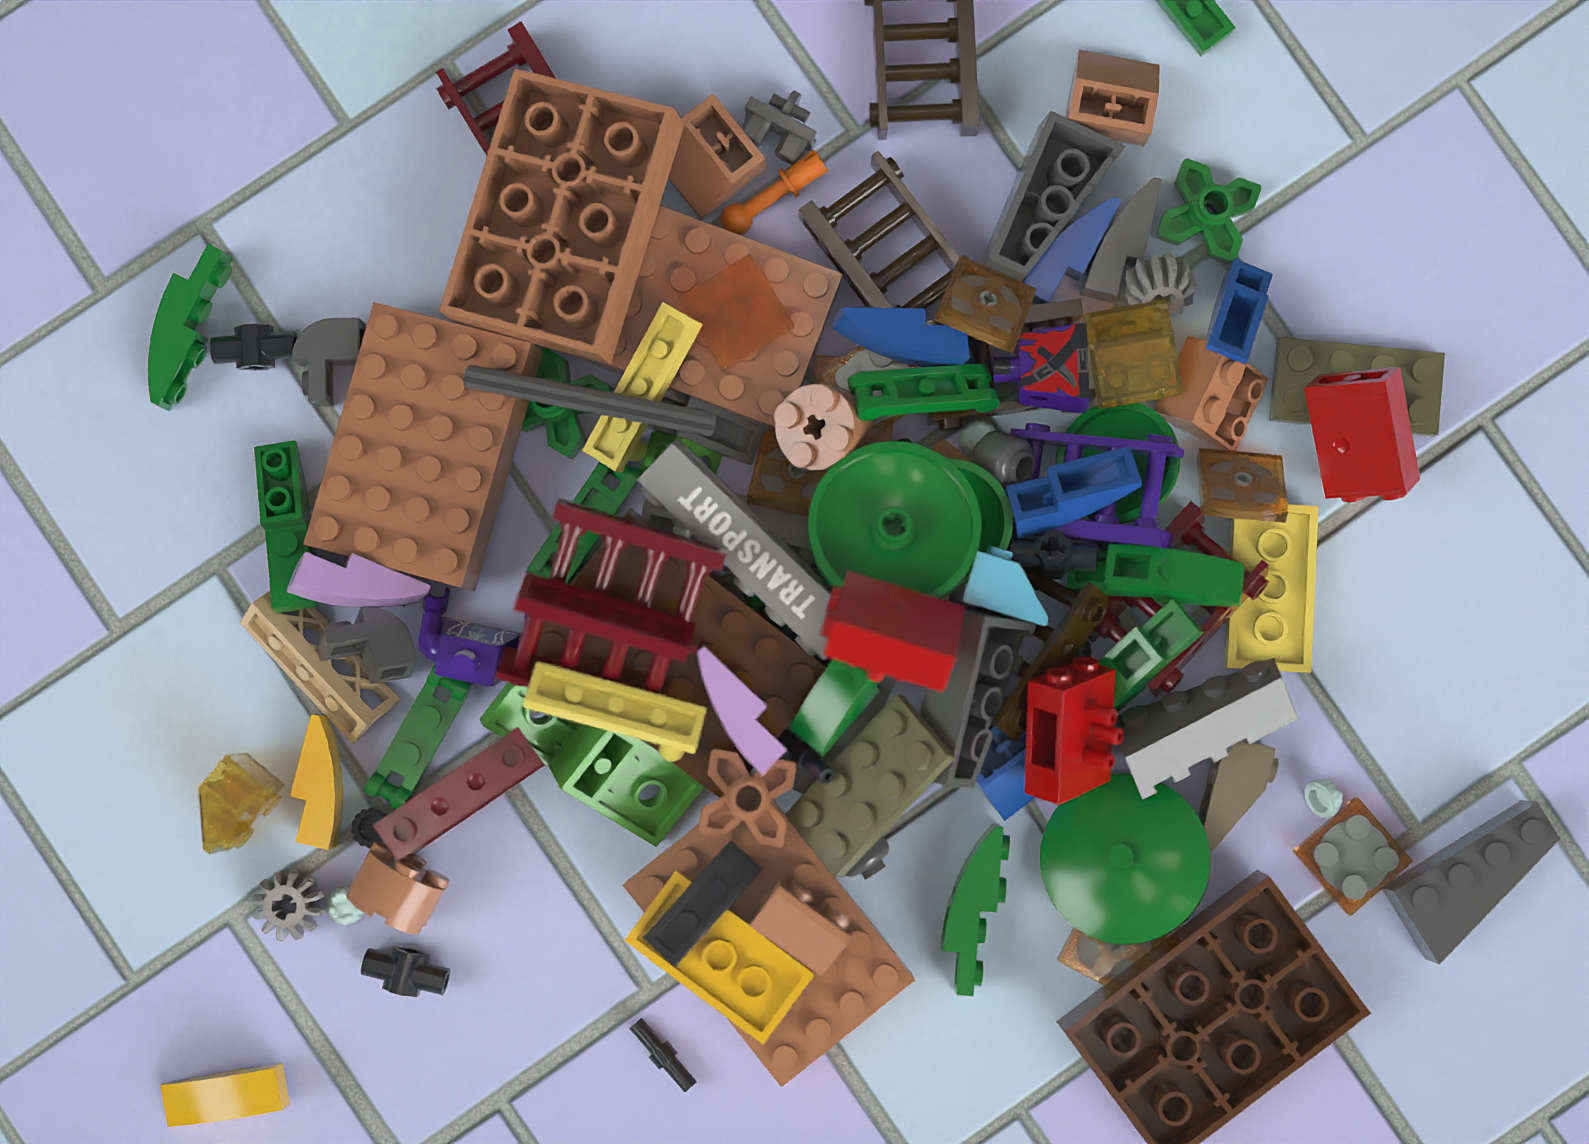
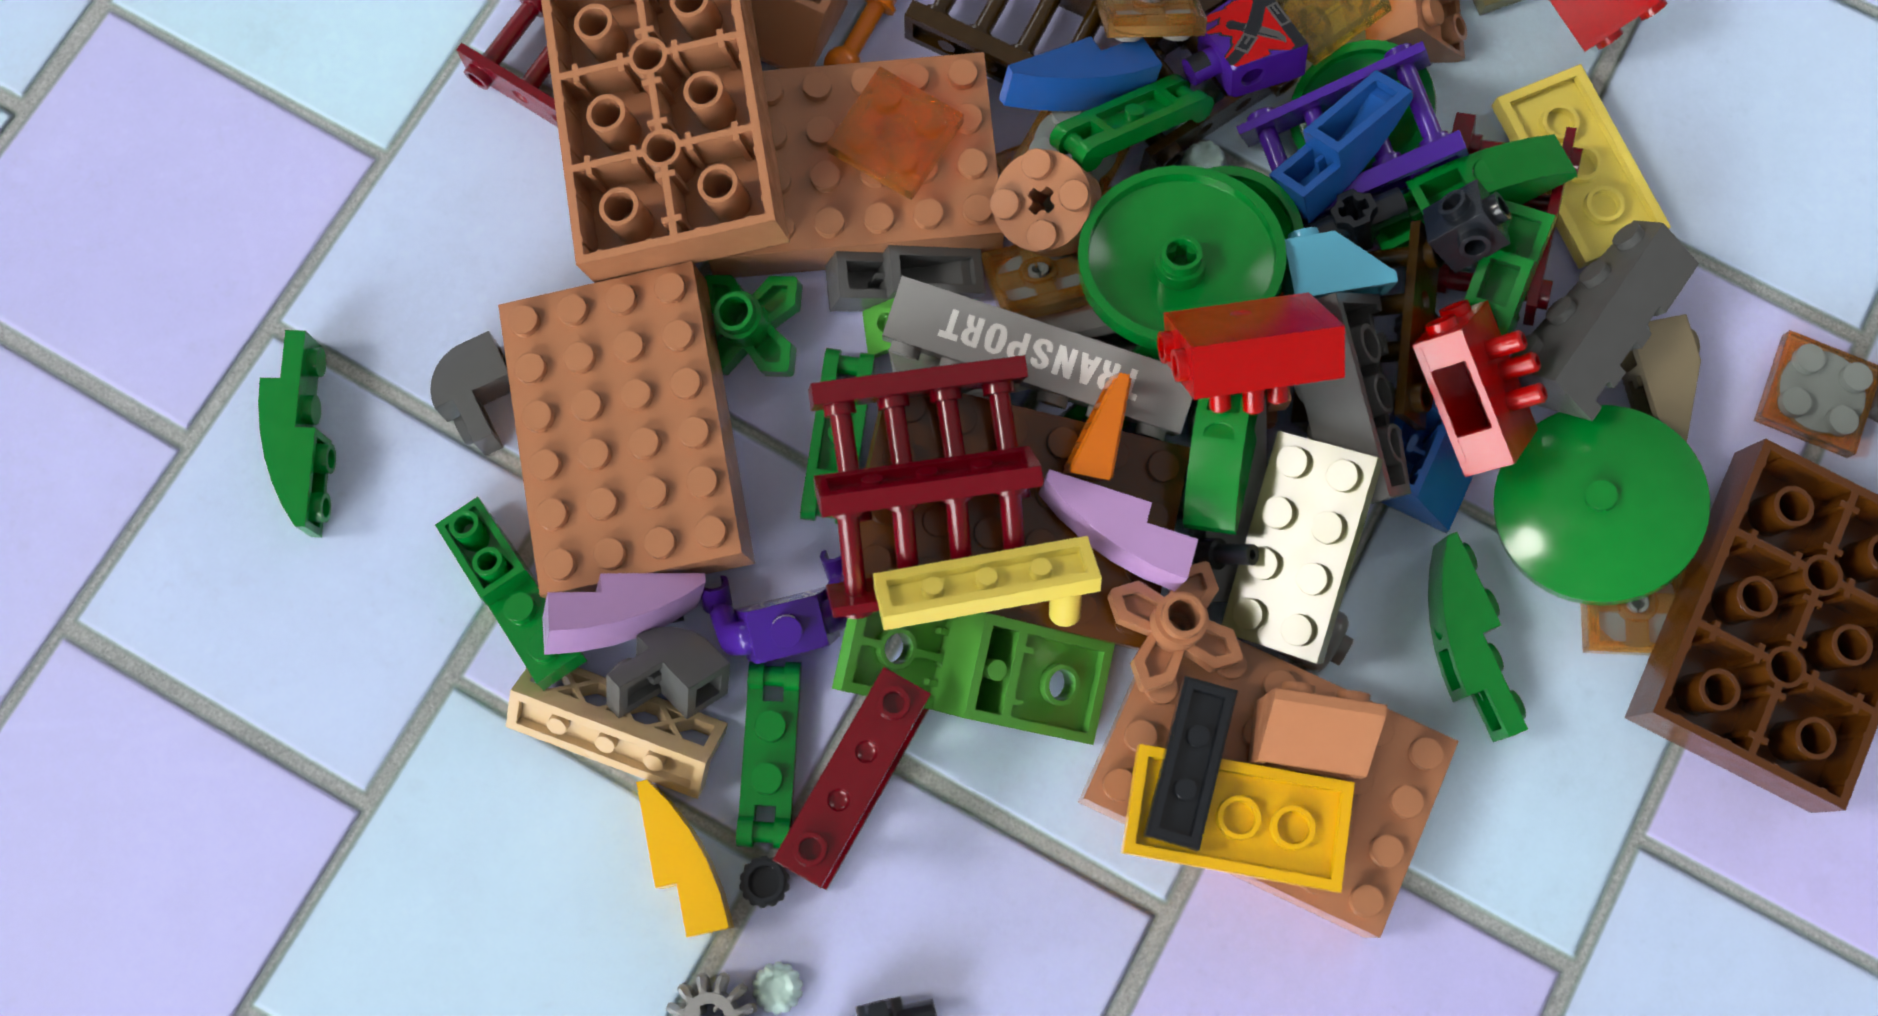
camera: 30 degrees left, 10 degrees down
clear yellow slope [198,753,285,855] -> none
black axle [210,324,298,371] -> none
nougat brick [346,841,449,935] -> none
dark grey axle [464,365,717,436] -> none
light yellow piece [582,302,703,473] -> none
black bar [629,1018,697,1093] -> none
dark grey head [972,430,1035,490] -> none
clear orange piece [1197,448,1288,523] -> none
light aqua piece [1304,779,1343,819] -> none
none -> orange slope [1063,373,1132,482]
none -> black brick [1422,179,1511,273]

